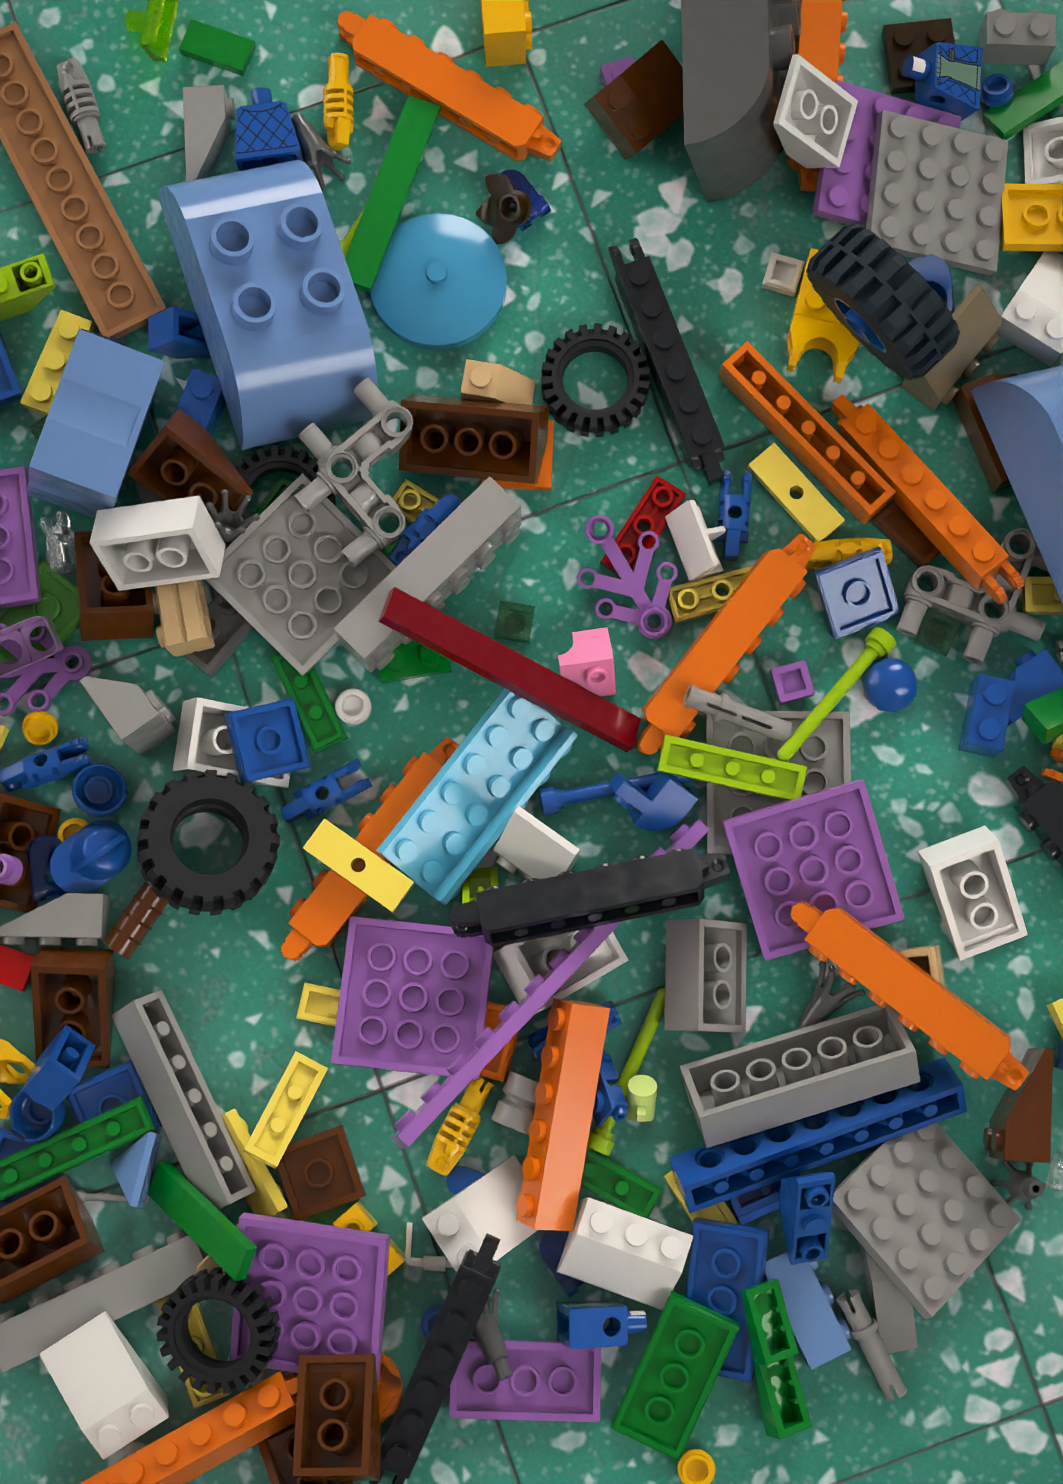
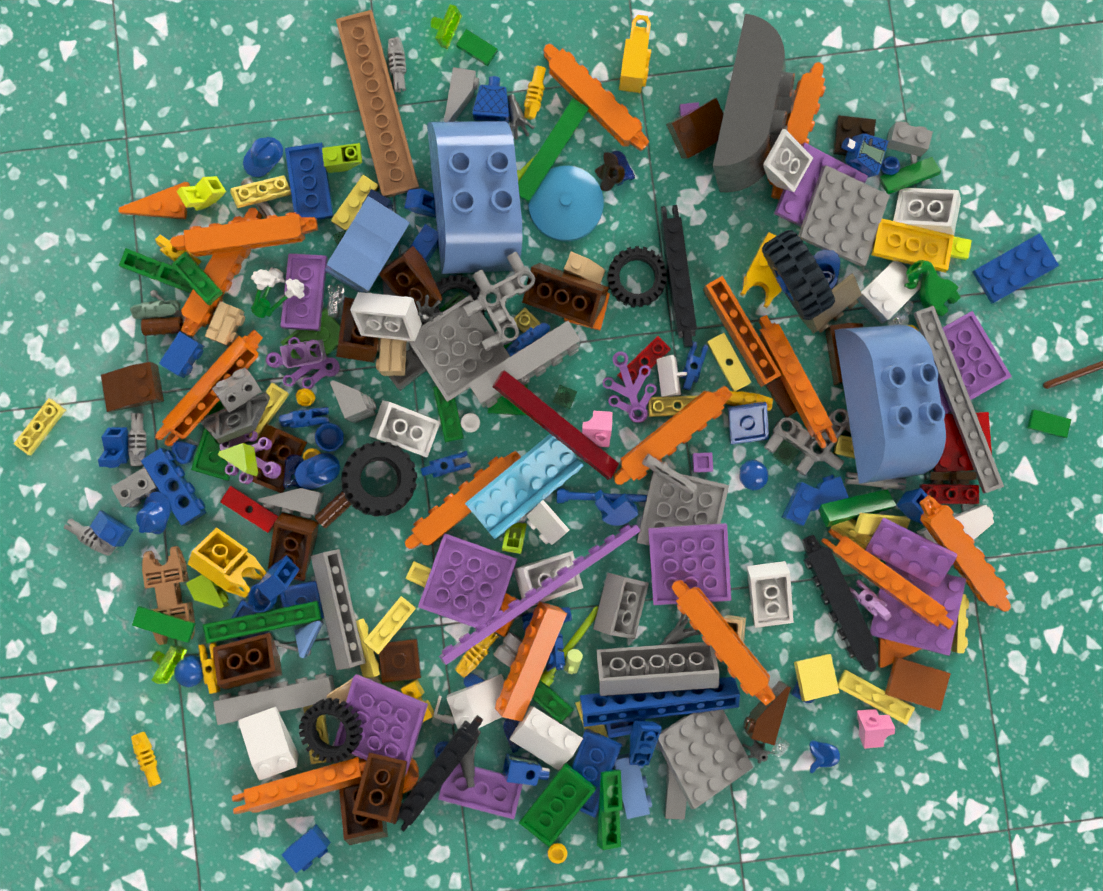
camera: 15 degrees right, 5 degrees up
green tile [147,1161,257,1282] -> none
blue tile [224,698,311,784] -> none
light yellow tile [303,818,414,913] -> none
black hinge [449,848,730,947] -> none
lime plate [657,735,807,801] -> none
white tile [761,252,805,297] -> none
lime piece [777,627,897,762] -> none
light grey pin [836,1289,907,1401] -> none

